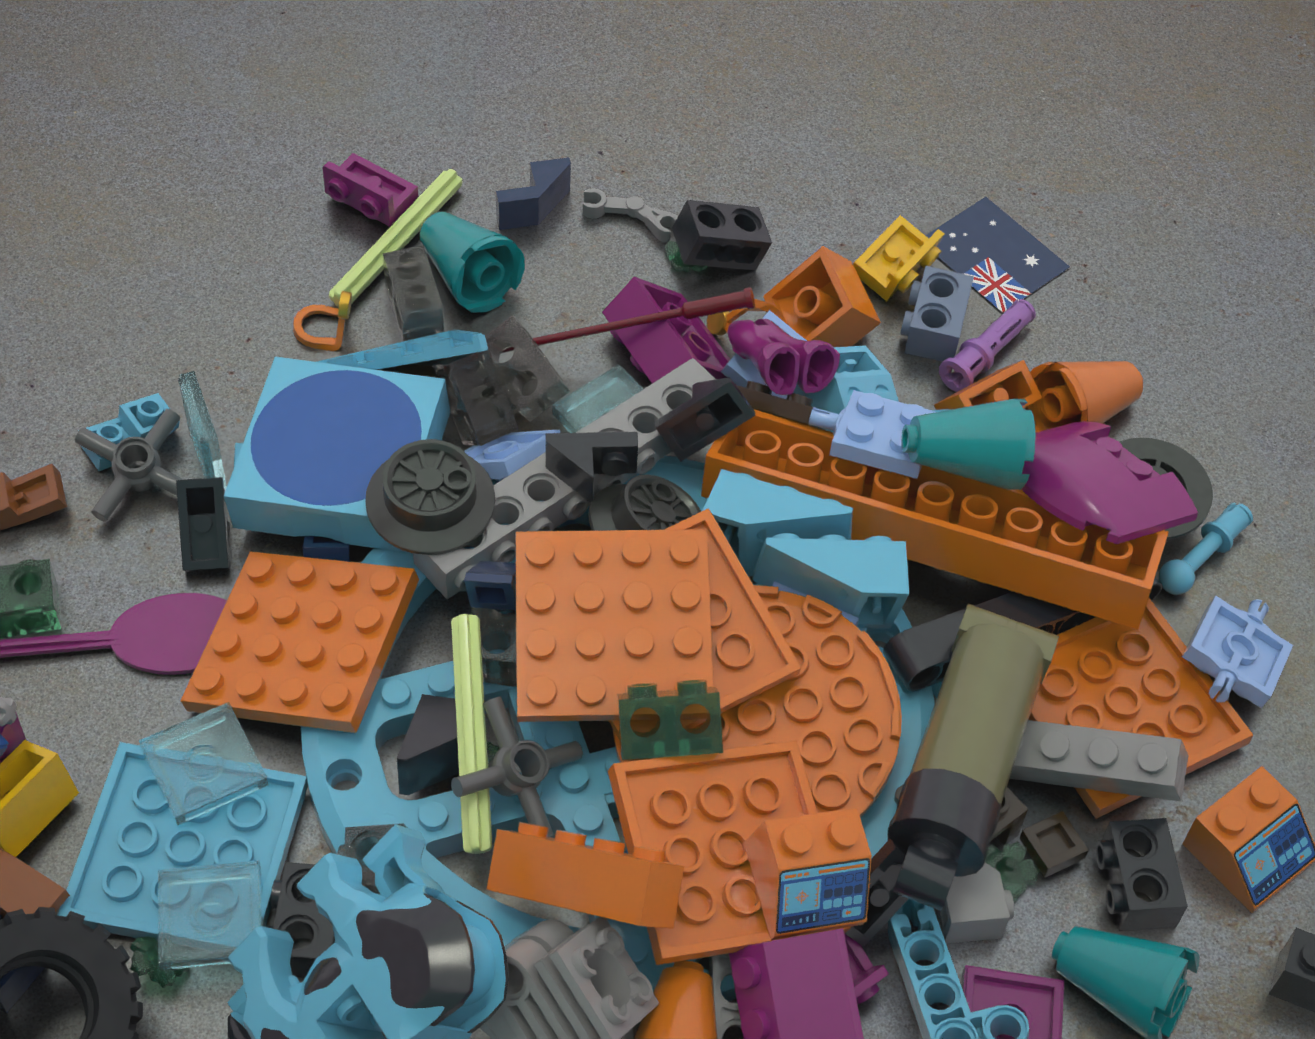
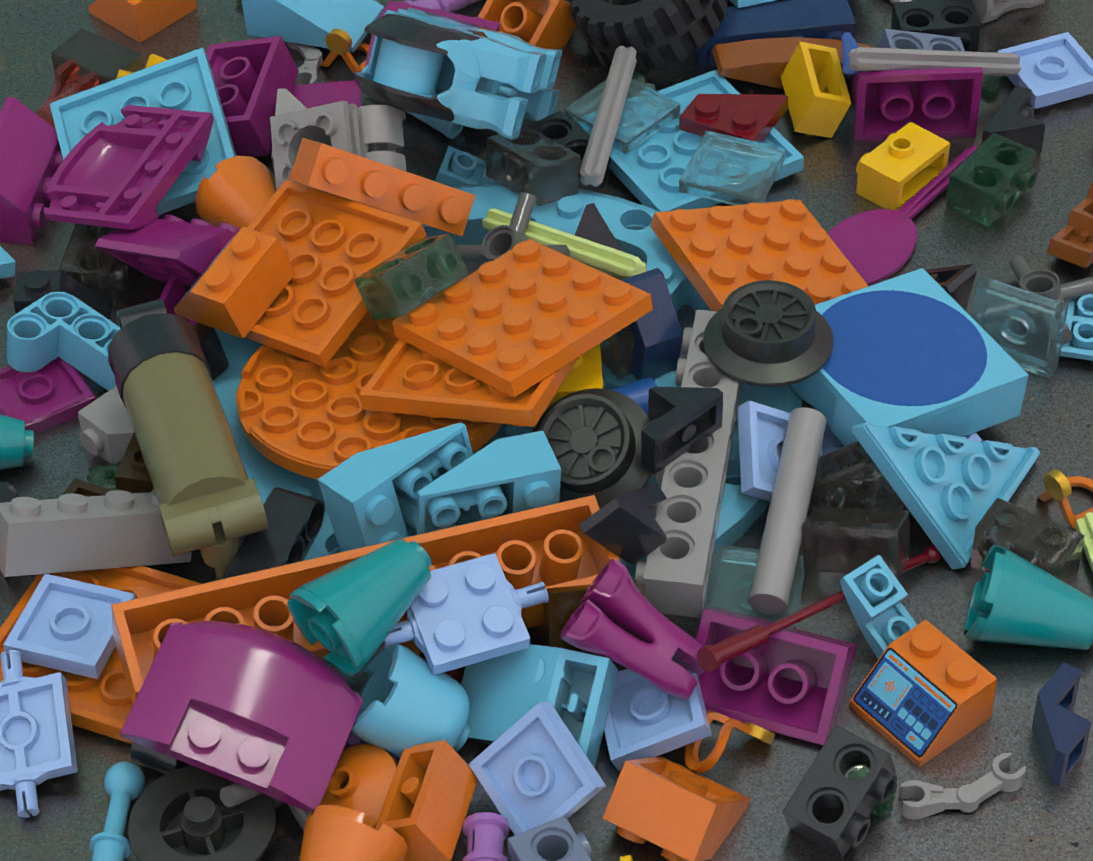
camera: 145 degrees right, 10 degrees down
none -> light blue plate [3,574,136,679]
none -> light blue plate [468,701,606,835]
none -> light grey axle [580,45,637,187]
none -> dark red wing [679,94,788,154]
none -> light grey piece [749,407,827,615]
none -> medium azure slope [840,555,917,659]
none -> slope [849,619,997,768]
none -> yellow brick [856,122,950,211]

